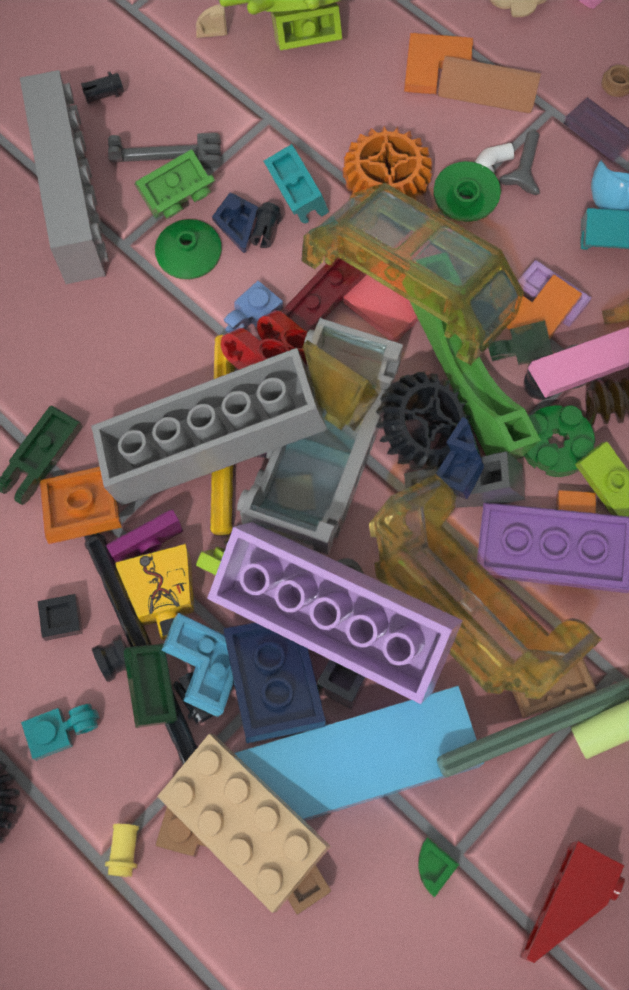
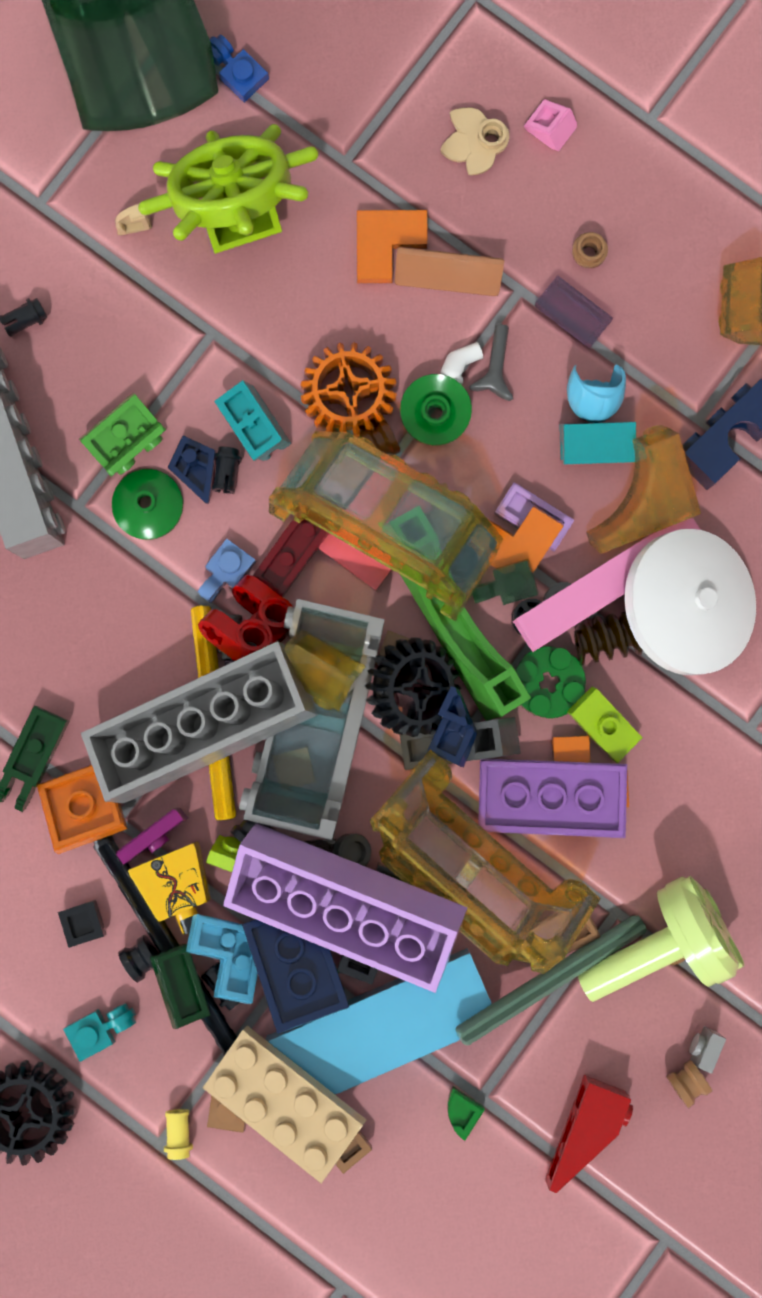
camera: 10 degrees left, 15 degrees up
dark grey hinge [108,133,221,169] -> none

